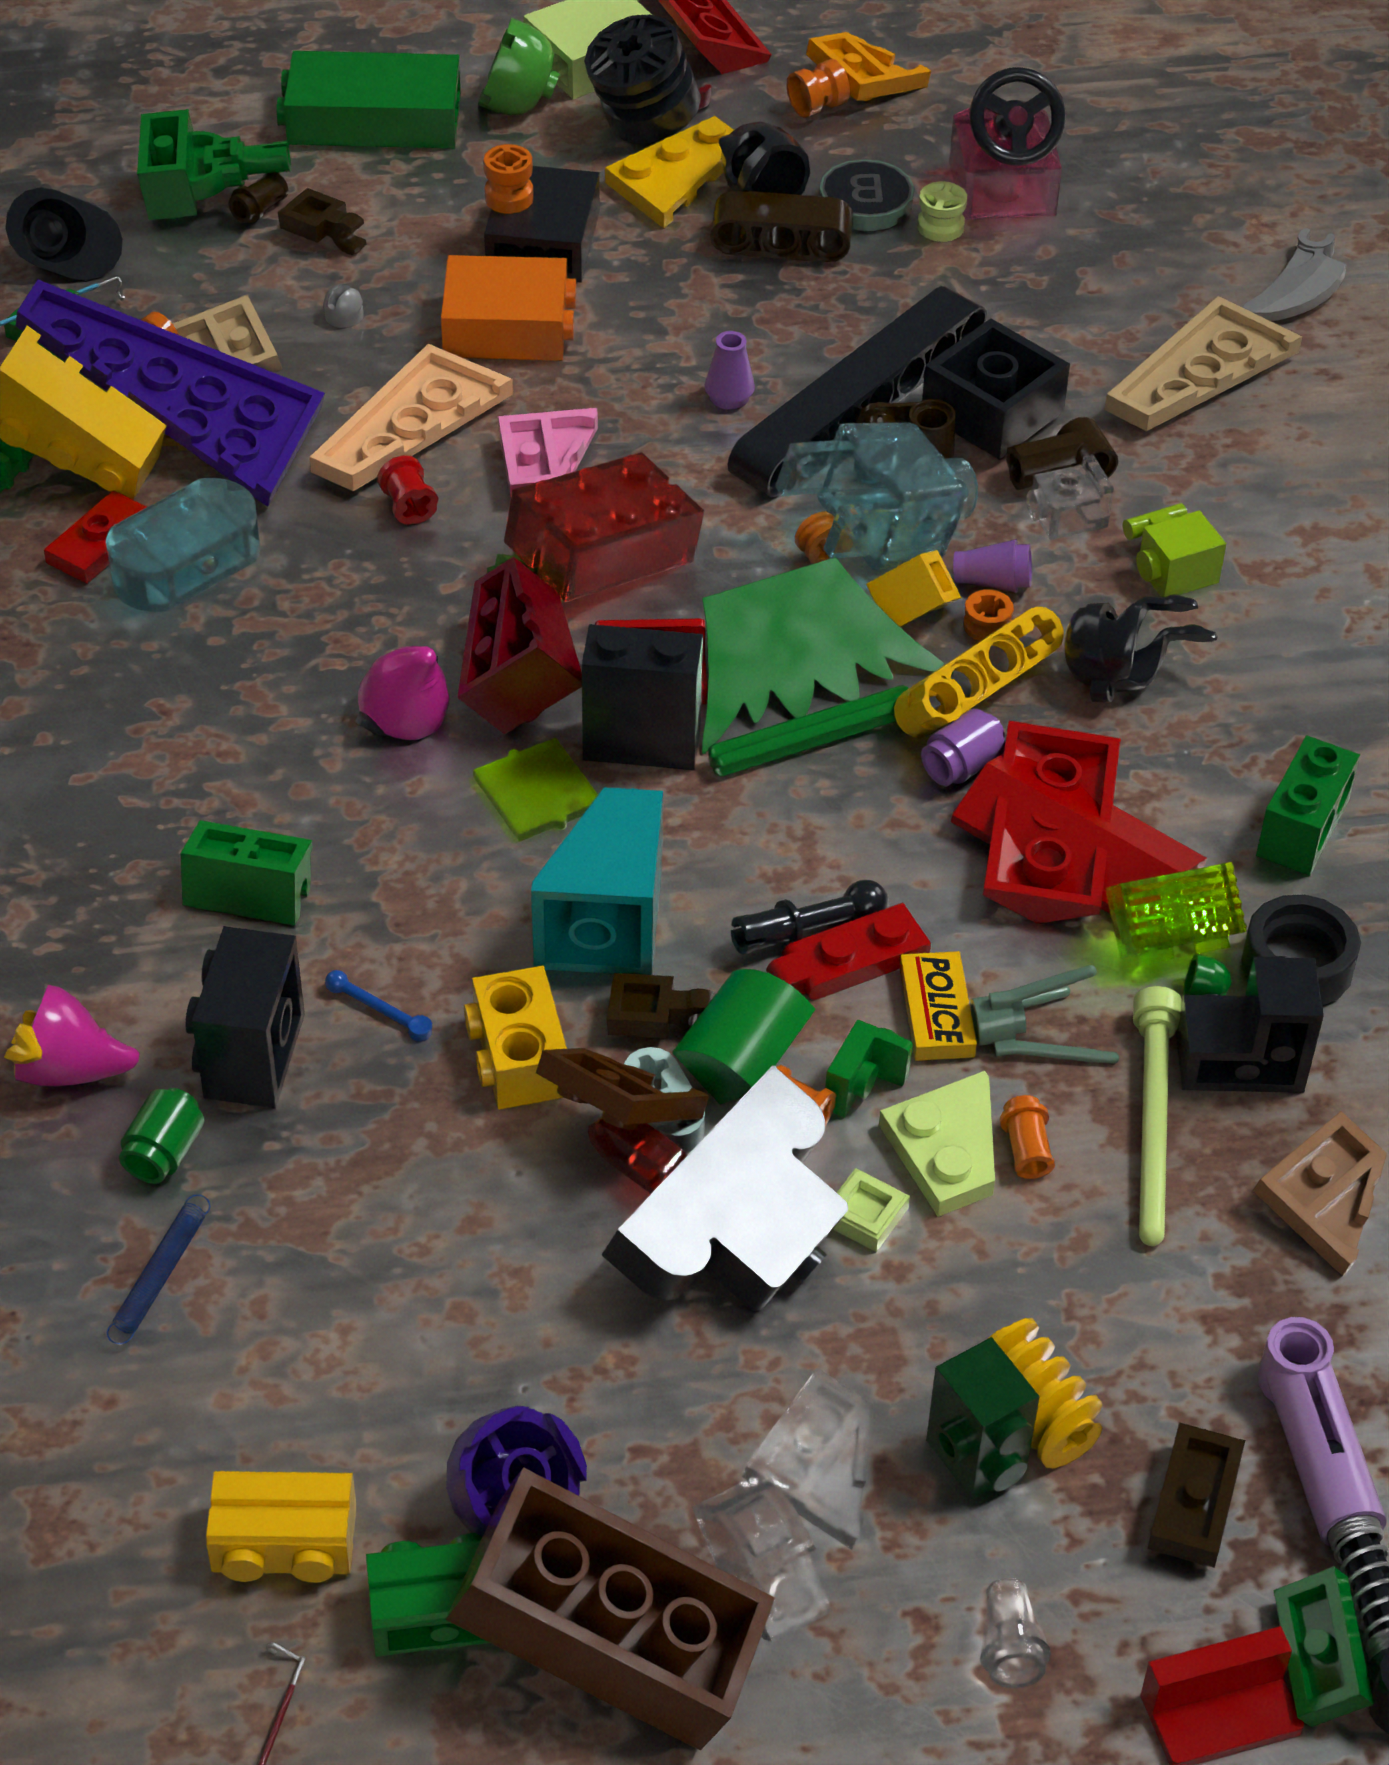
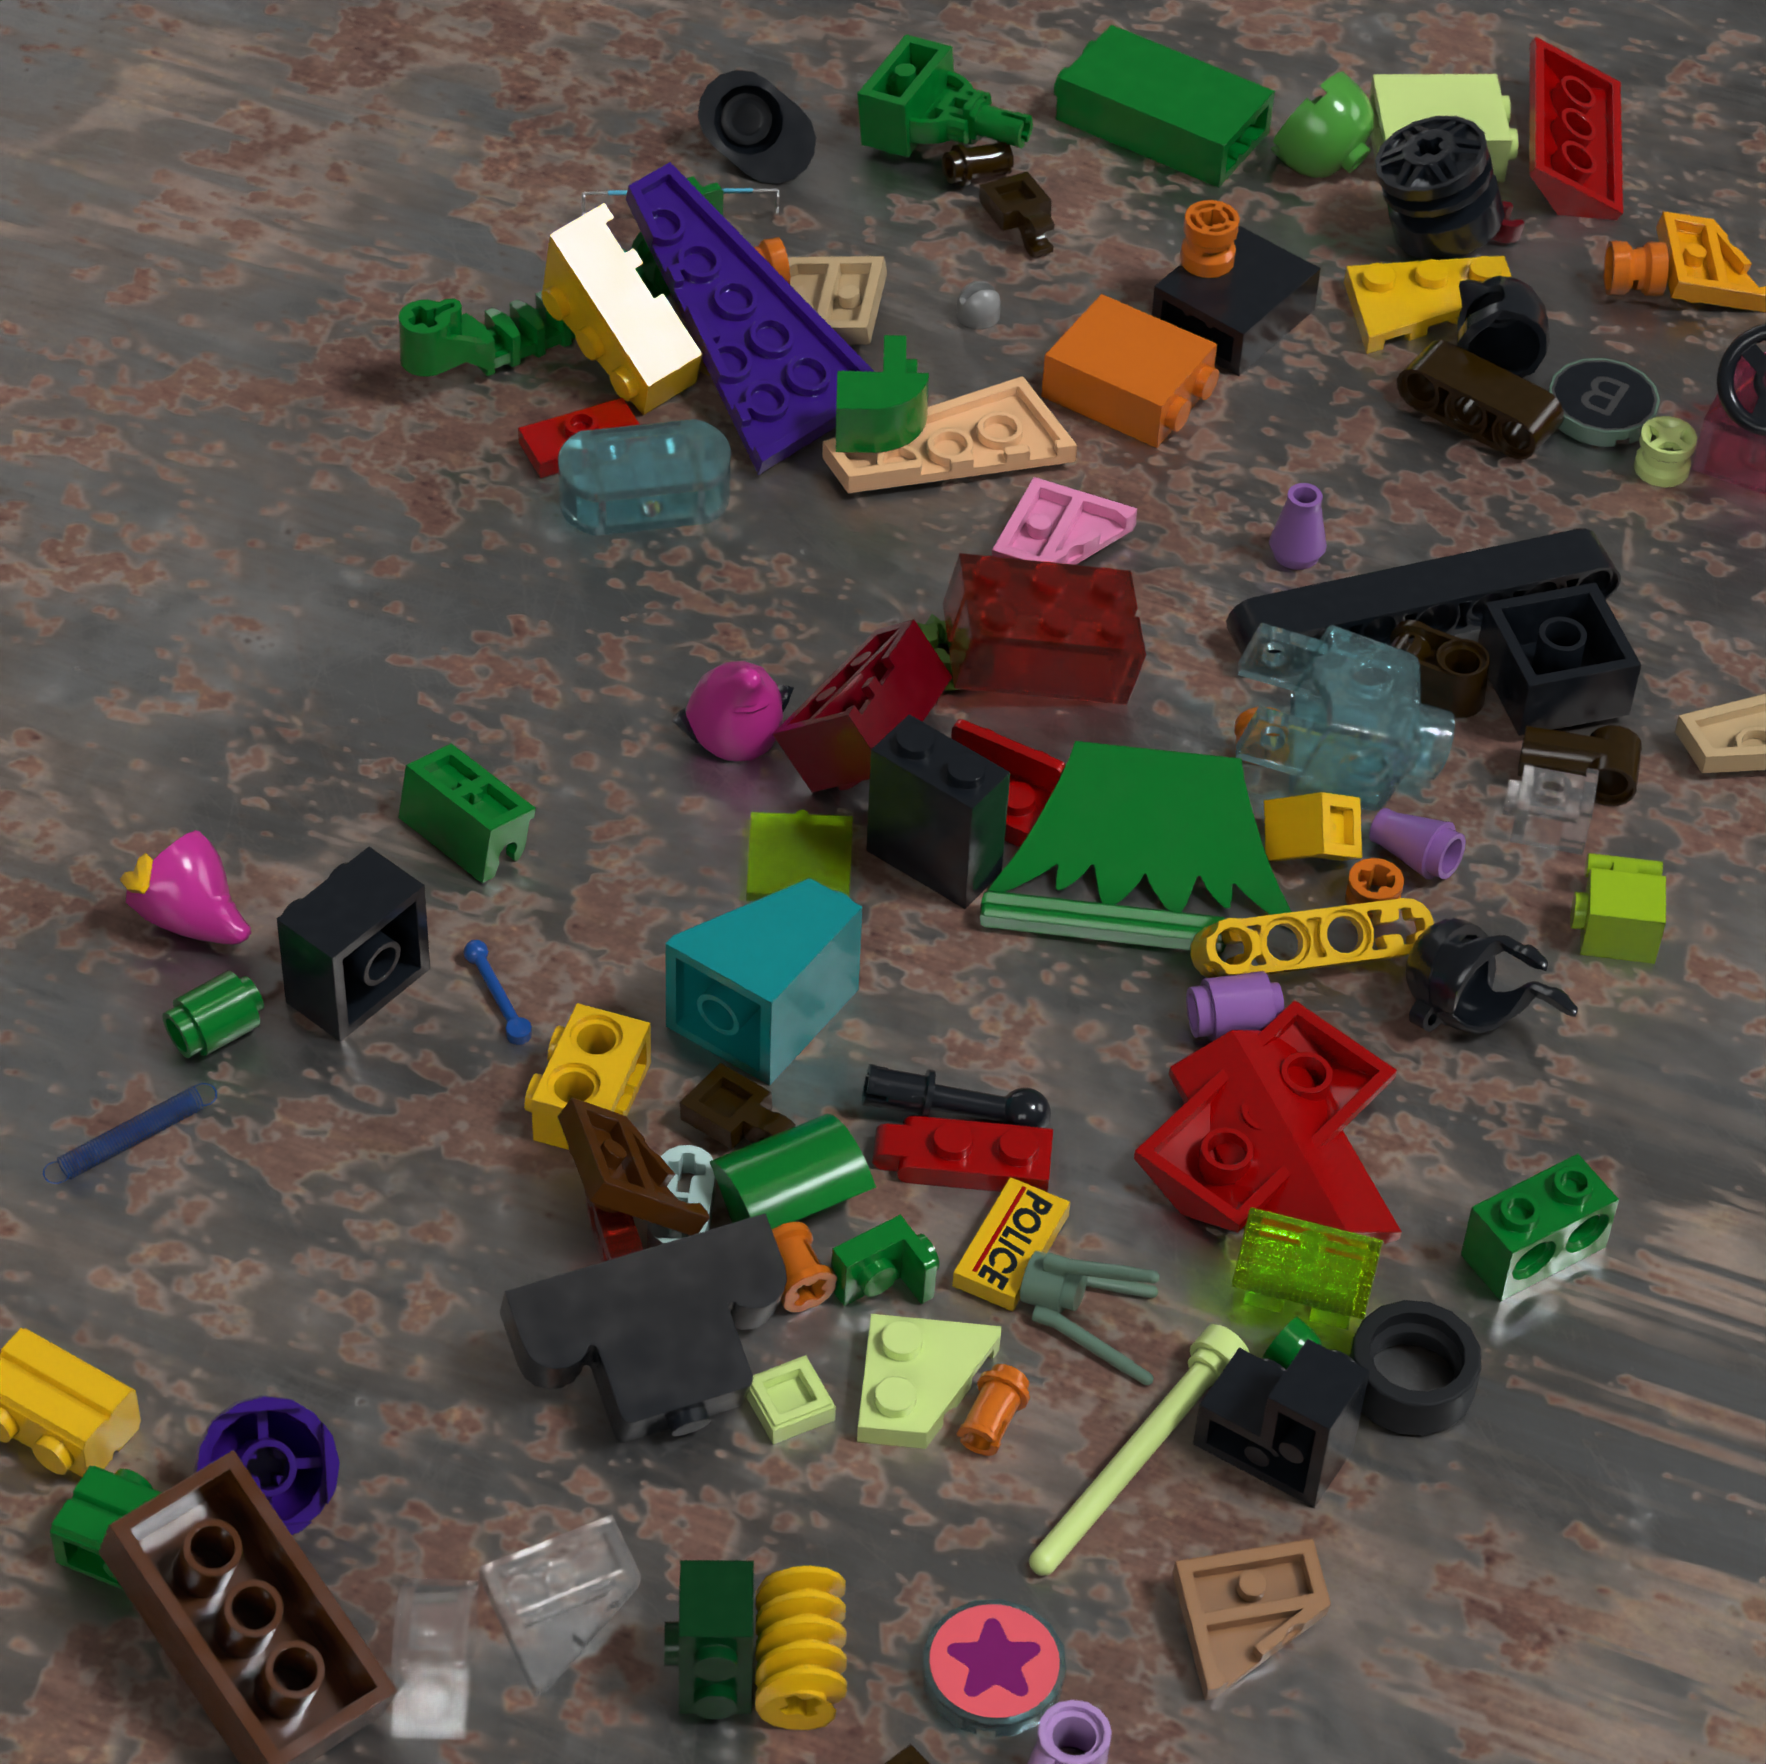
camera: 30 degrees right, 0 degrees up
red bush [377,455,439,525] -> none
none -> green brick [836,335,929,453]
none -> tile [922,1599,1067,1737]

